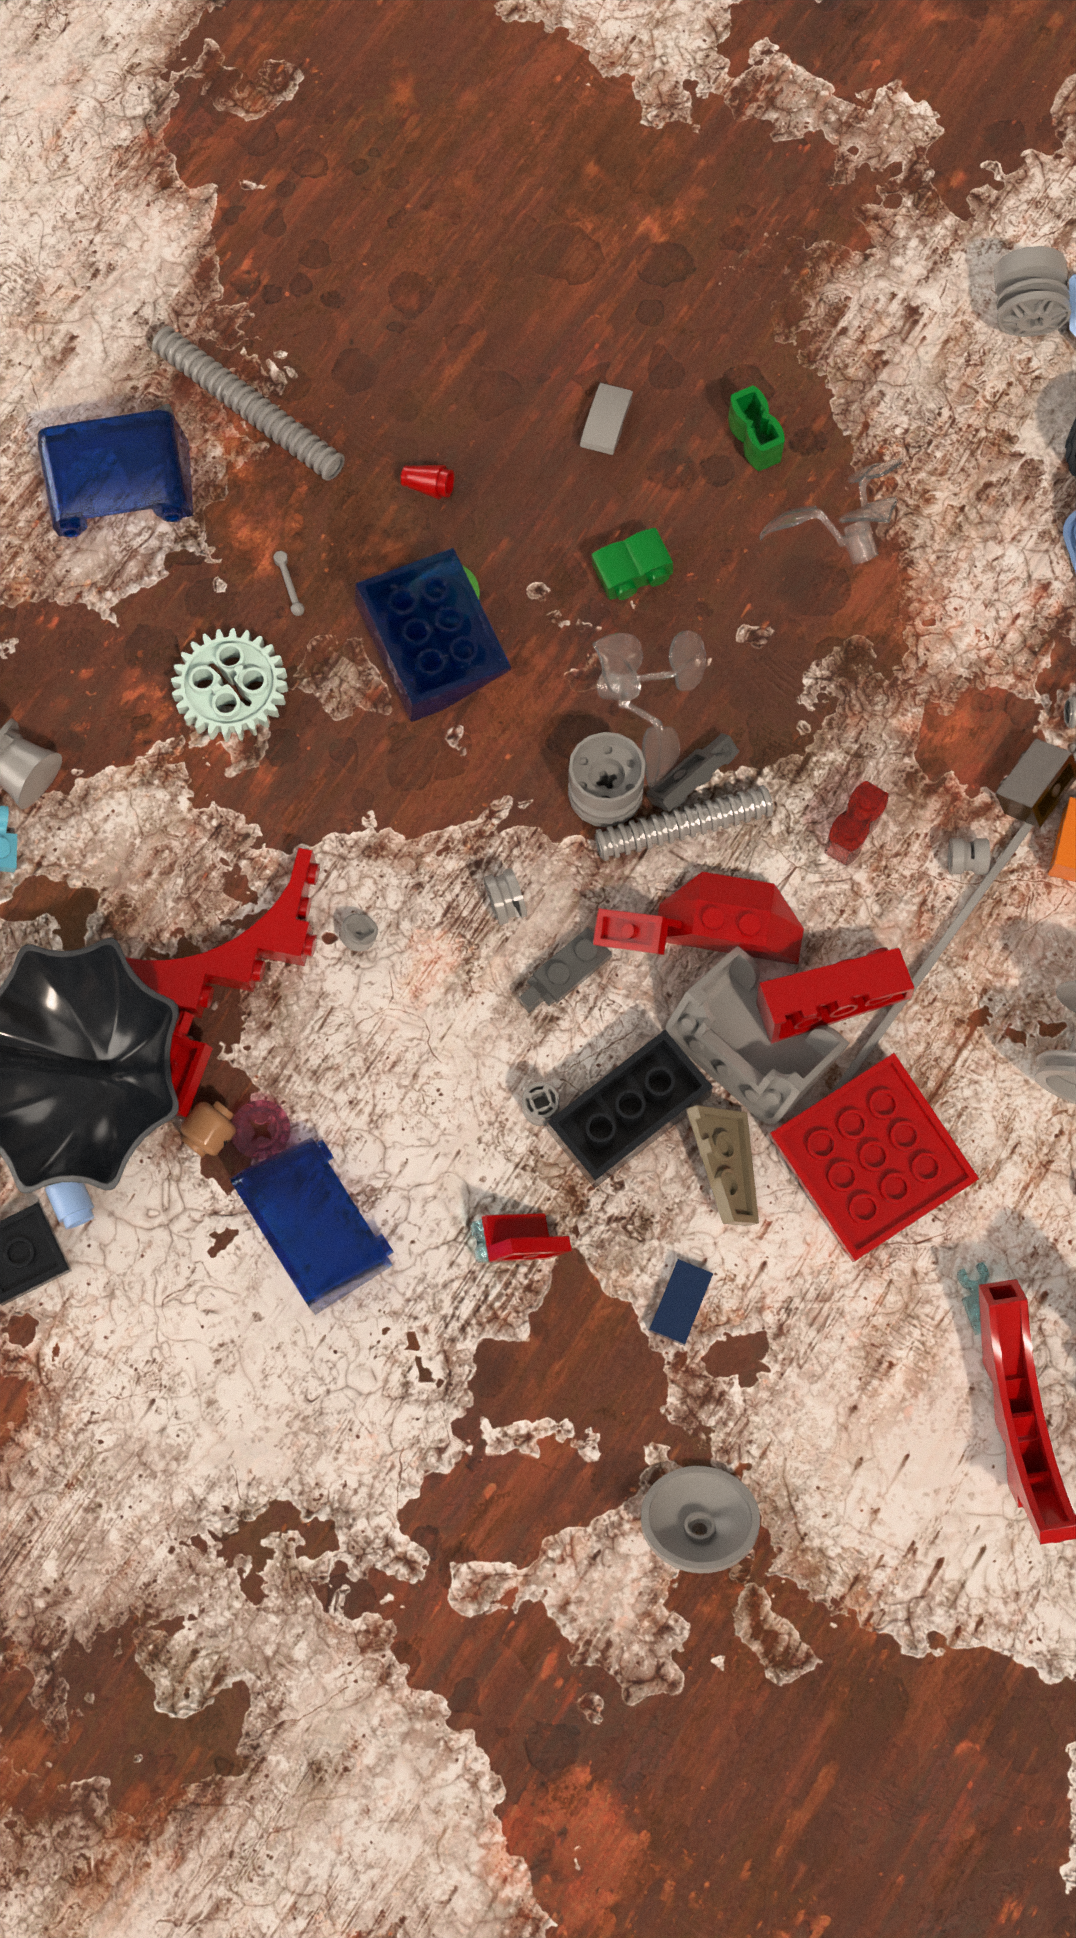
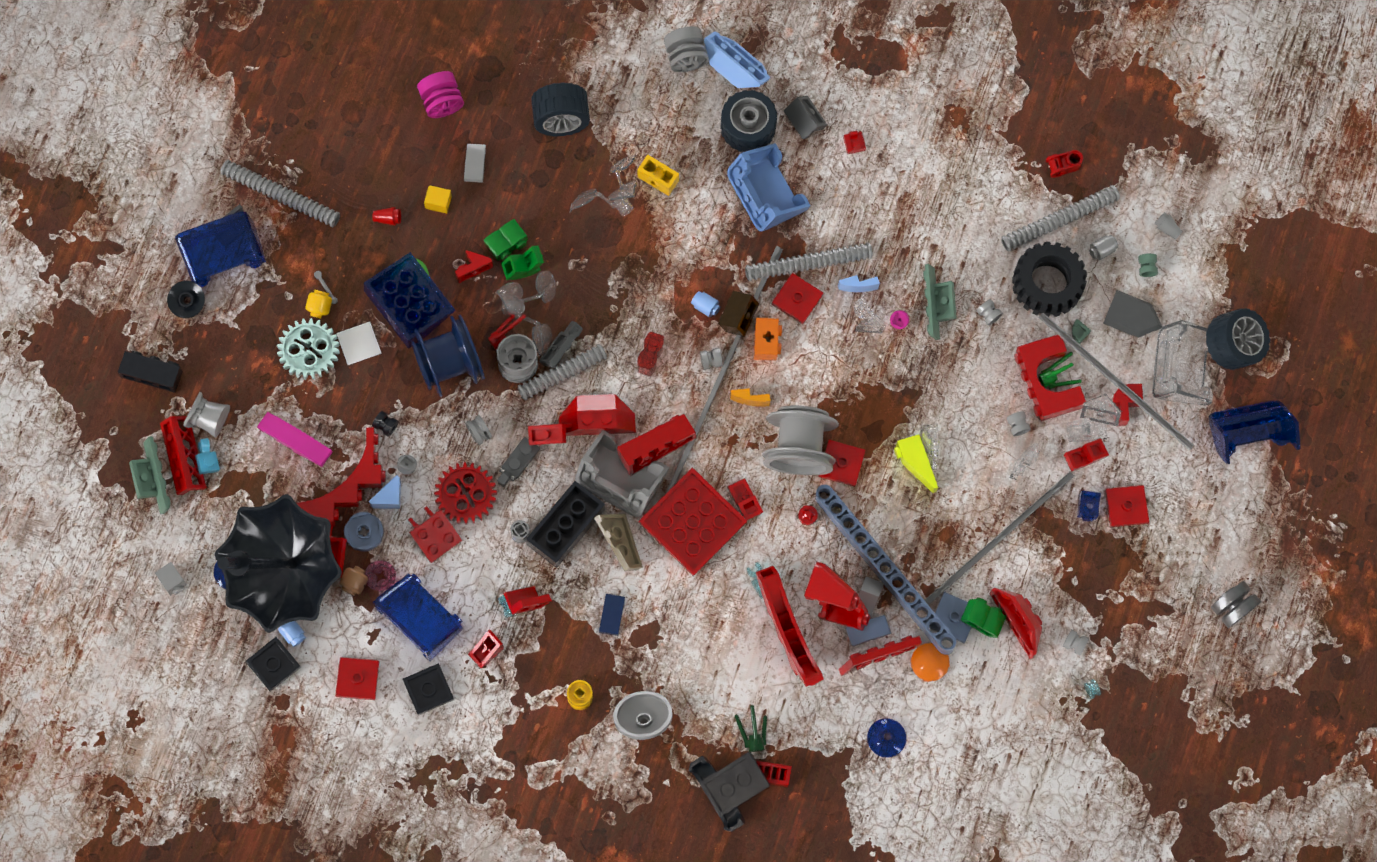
camera: 20 degrees left, 0 degrees up
green brick [728,385,785,471] -> none
none -> black dish [167,281,205,318]
none -> dark pink slope [257,412,333,467]
none -> yellow head [305,290,332,319]
none -> red plate [335,657,380,700]
none -> white sticker [336,322,382,365]
none -> sand blue plate [344,512,384,551]
none -> light blue slope [369,475,401,509]
none -> black wheel [372,411,399,437]
none -> black plate [403,663,454,715]
none -> red plate [408,506,462,563]
none -> dark blue wheel [411,314,485,397]
none -> dark pink wheel [417,71,464,118]
none -> yellow panel [424,185,452,214]
none -> red gear [434,462,497,525]
none -> red slope [455,250,493,283]
none -> red slope [468,630,504,668]
none -> red plant [488,313,526,350]
none -> green brick [501,245,544,280]
none -> black wheel [531,83,590,136]
none -> yellow wheel [567,680,593,710]
none -> yellow brick [637,155,679,196]
none -> black piece [689,752,771,832]
none -> light blue brick [691,291,720,317]
none -> red slope [727,478,763,520]
none -> light orange slope [730,388,770,407]
none -> dark green plant [735,705,767,752]
none -> red slope [756,761,792,788]

